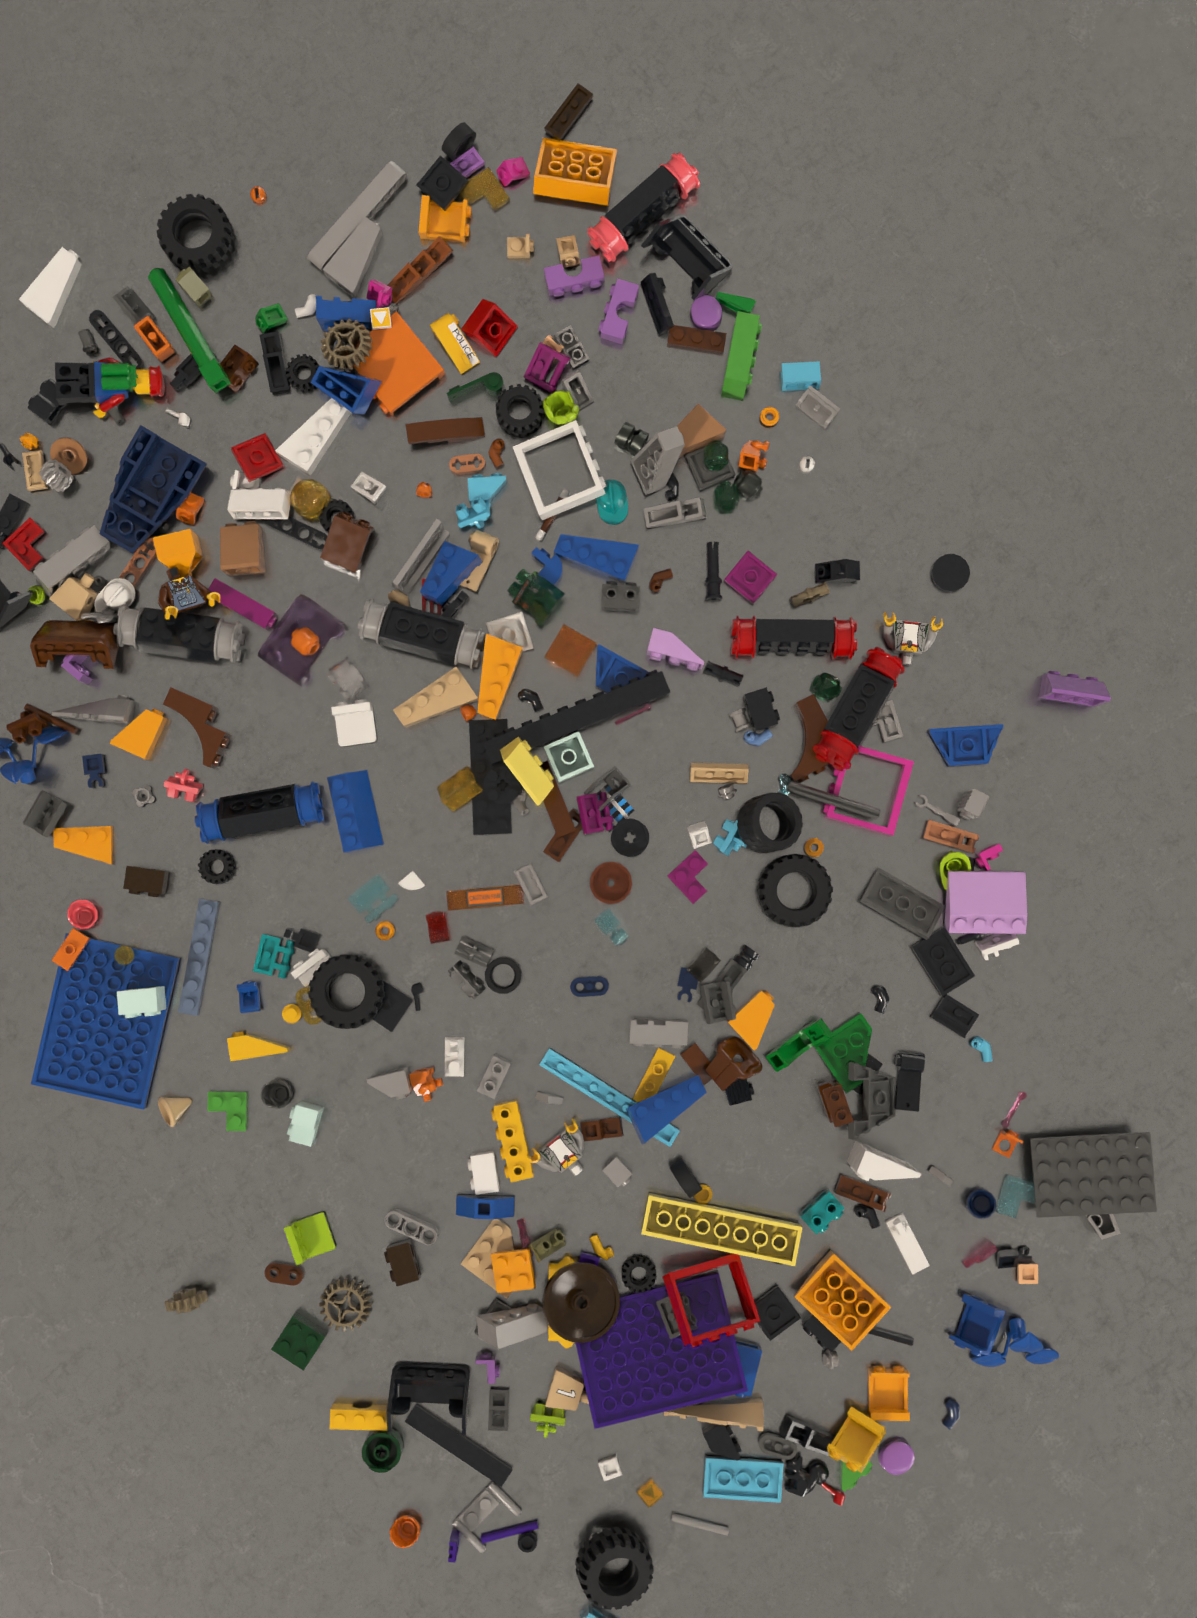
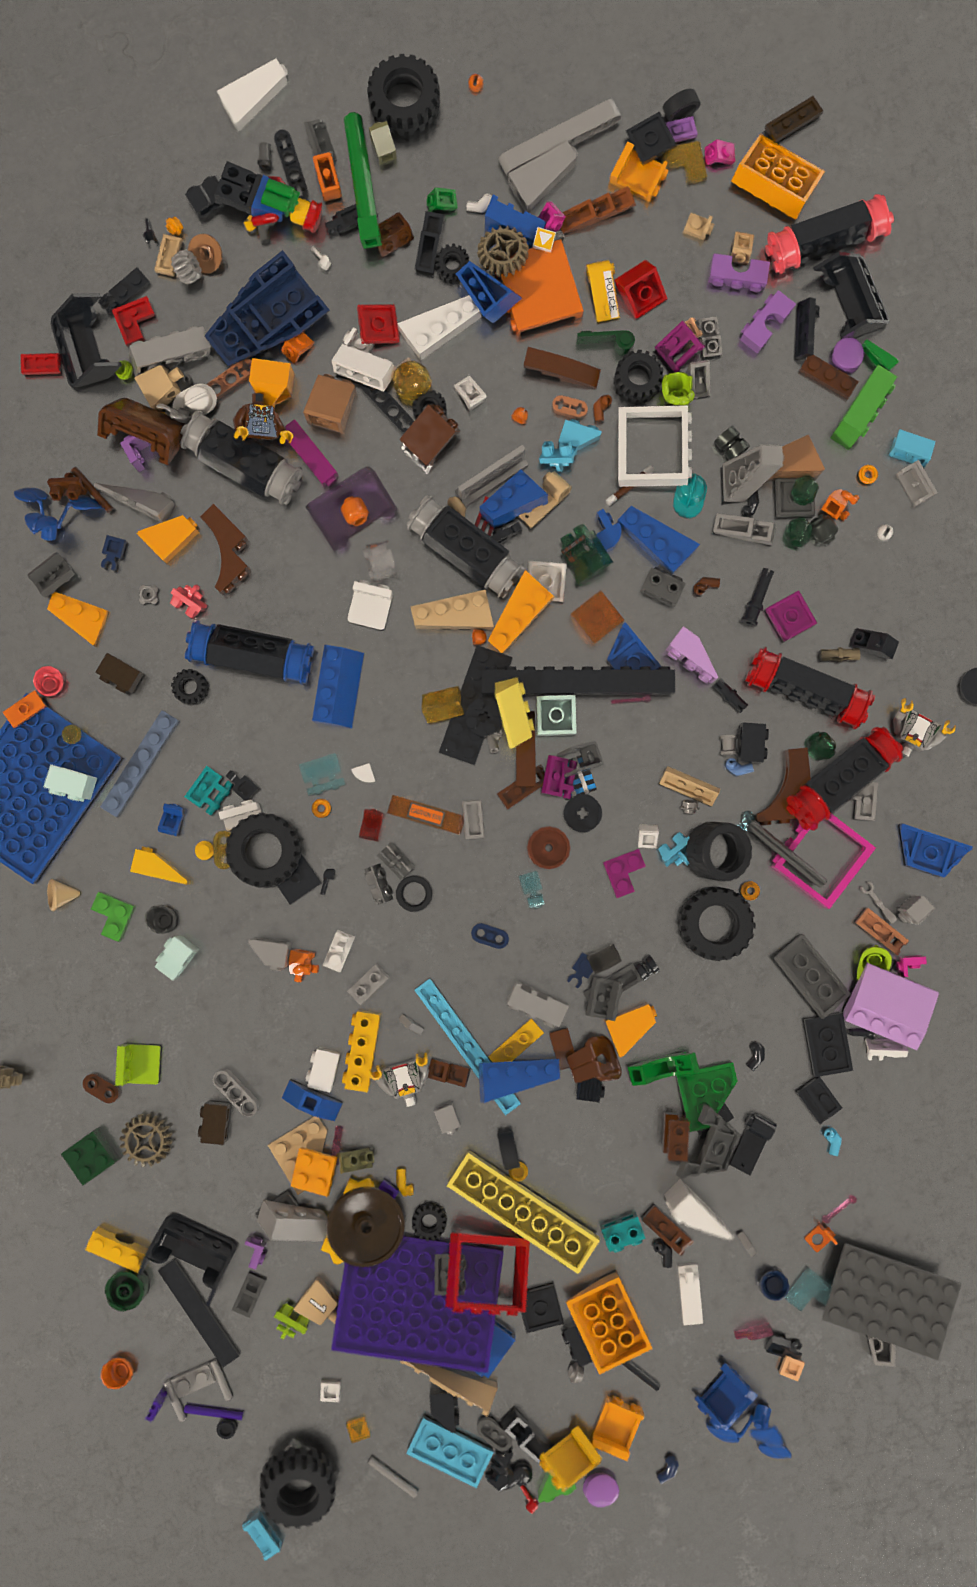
camera: 20 degrees right, 0 degrees up
black arm [518,689,544,712] -> none

